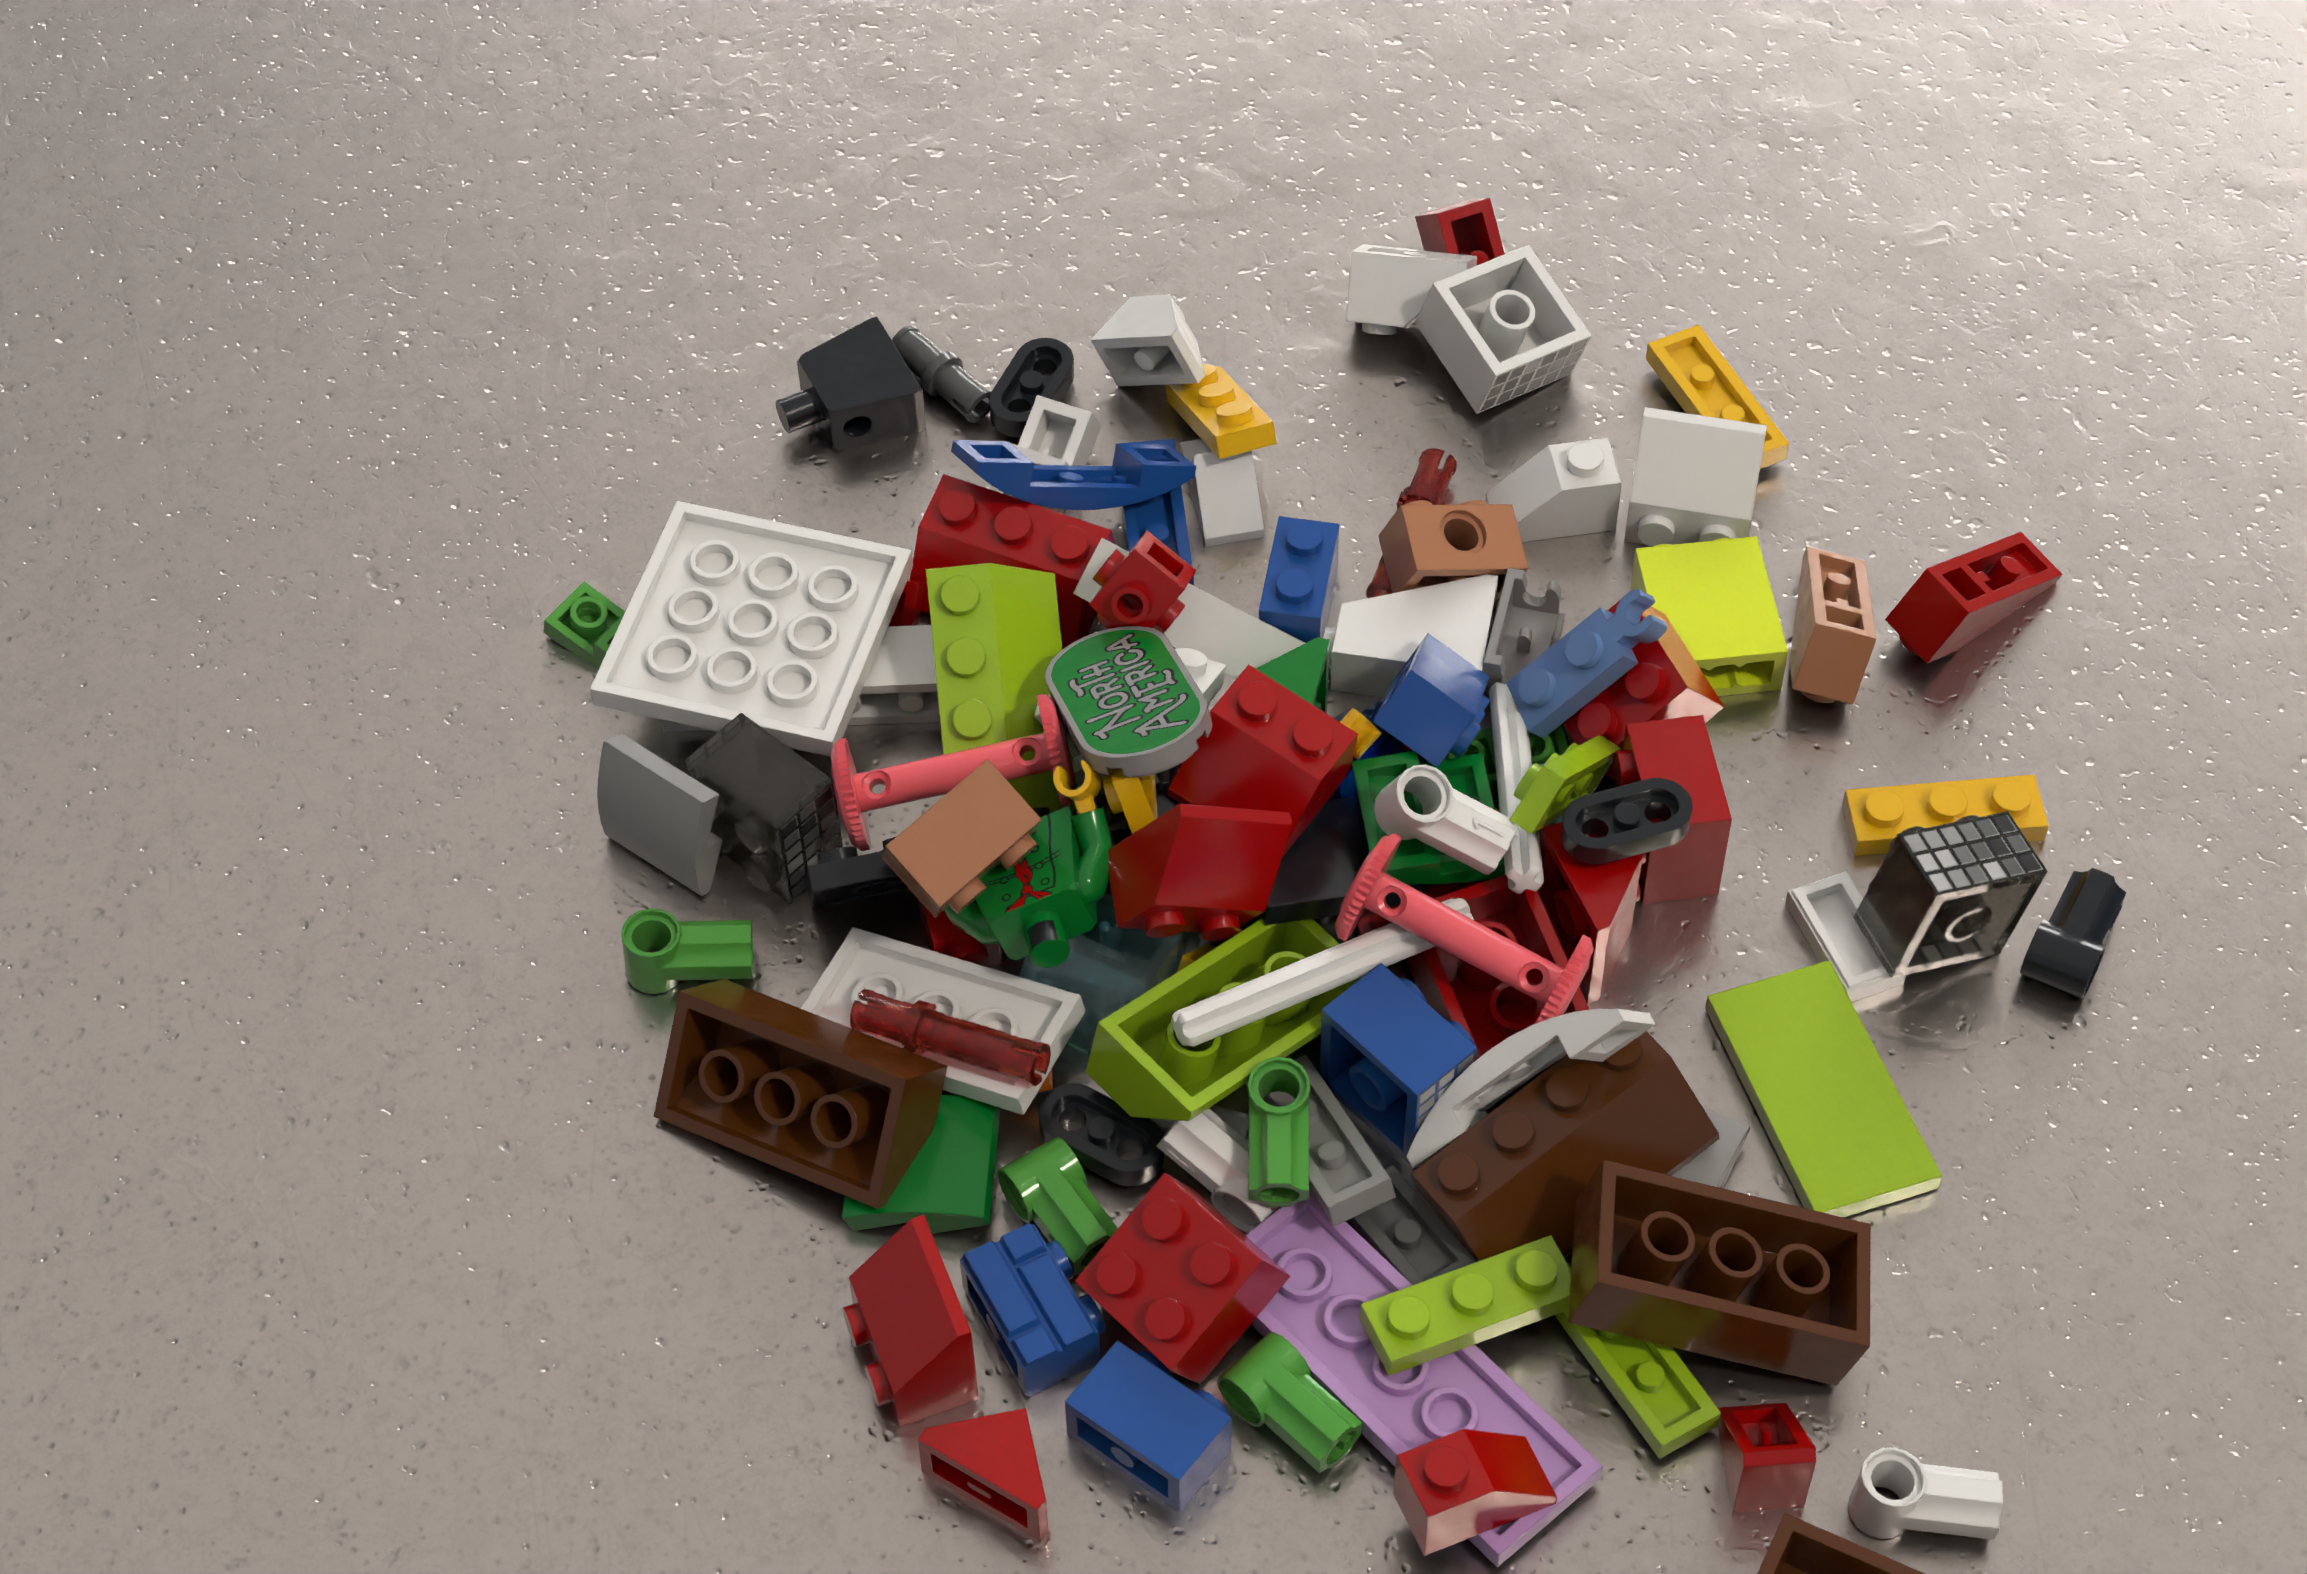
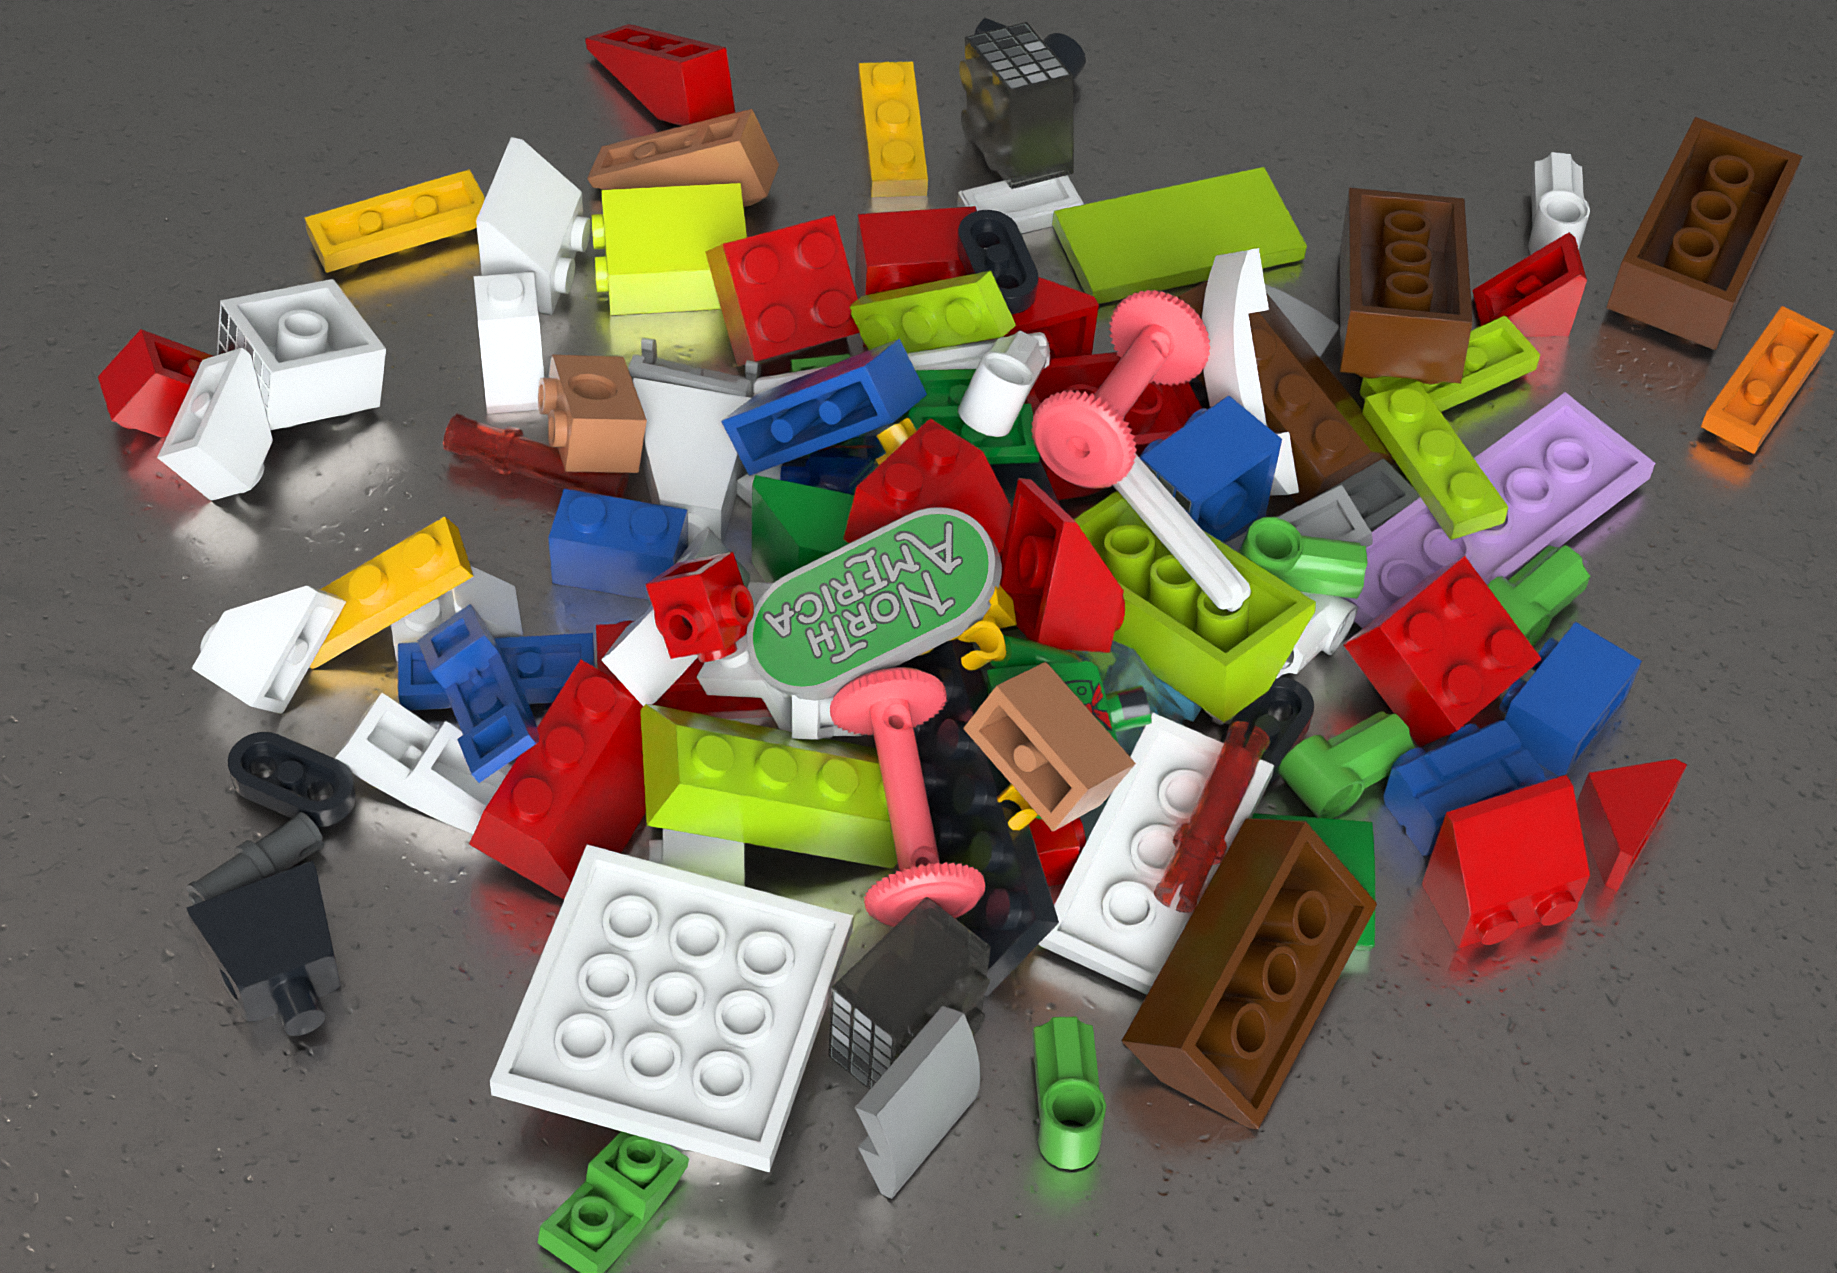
camera: 95 degrees left, 0 degrees up
red slope [1393,1429,1557,1556] -> none
medium blue plate [1506,589,1668,738] -> none

